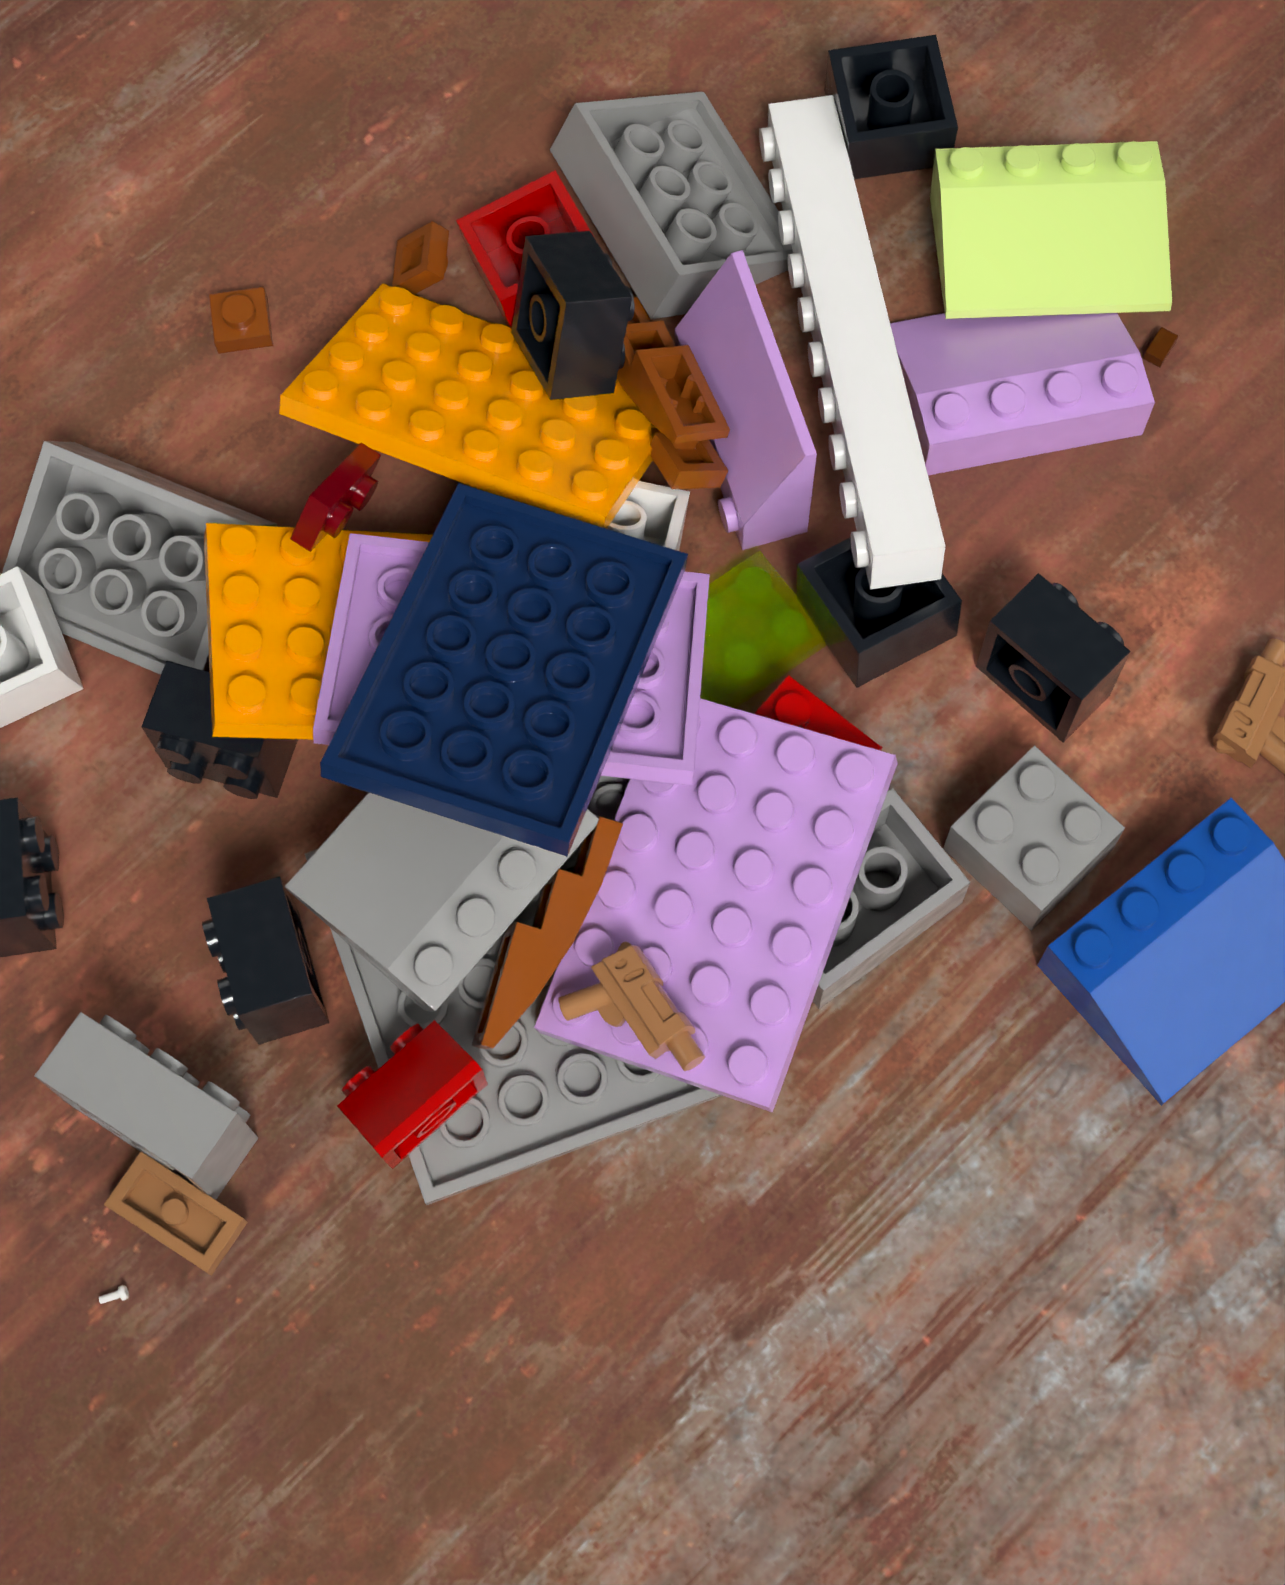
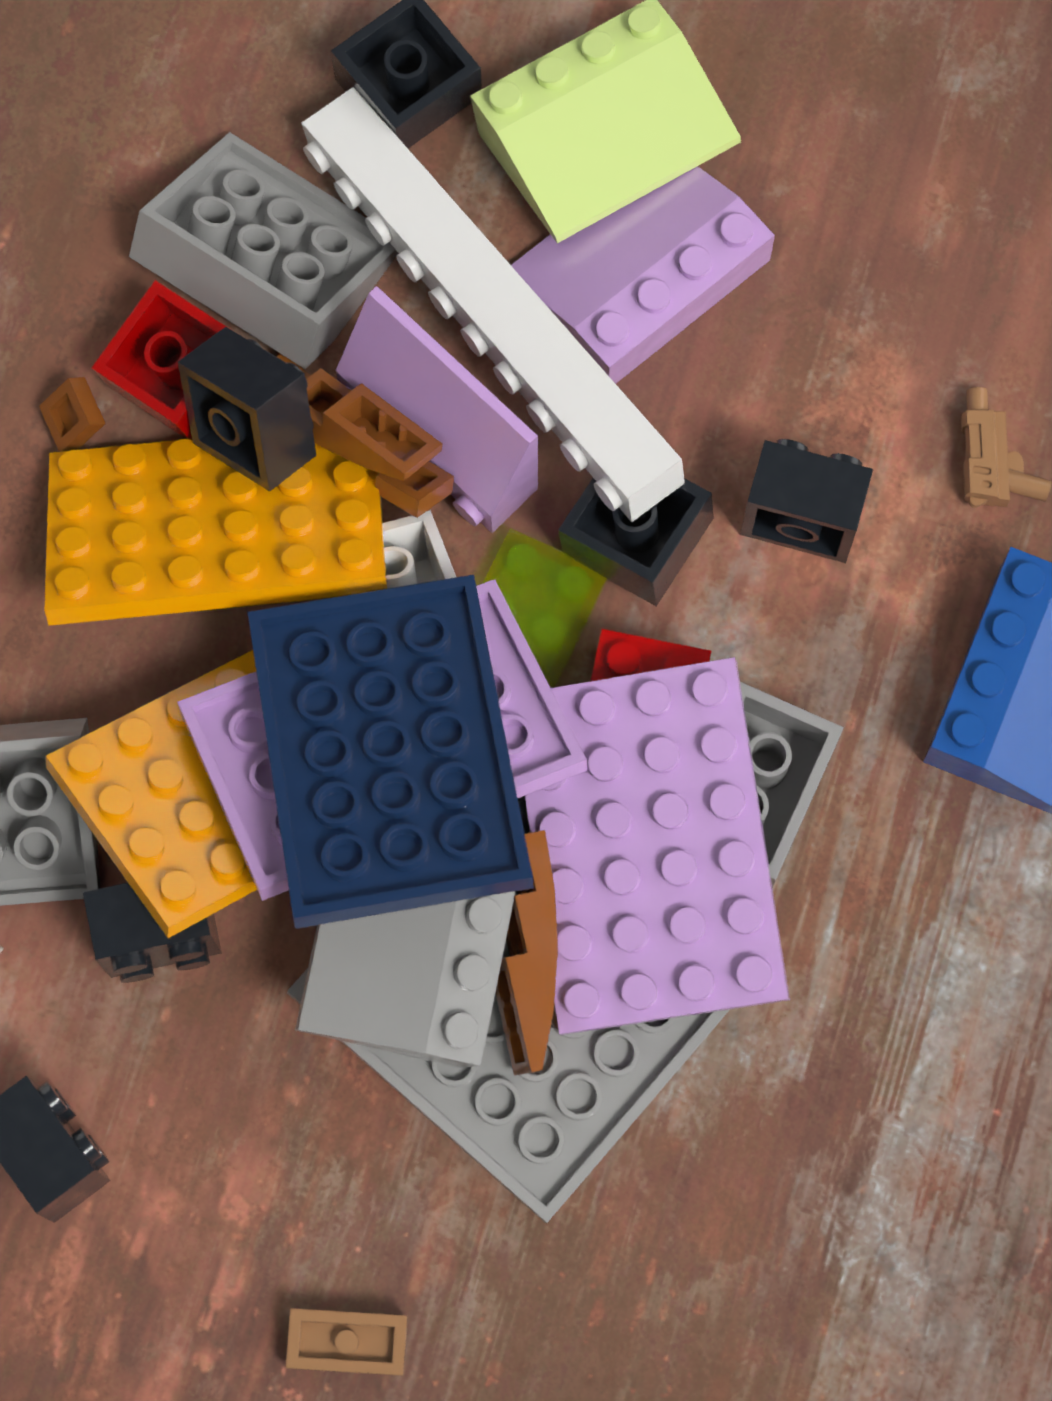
camera: 30 degrees left, 5 degrees up
light grey brick [34,1012,258,1200] -> none
black brick [202,876,329,1045] -> none
dark red plate [290,443,381,552] -> none
red slope [337,1020,488,1169] -> none
medium nougat piece [559,942,705,1071] -> none
light grey brick [943,745,1125,931] -> none
reddish brown piece [1143,327,1178,368] -> none

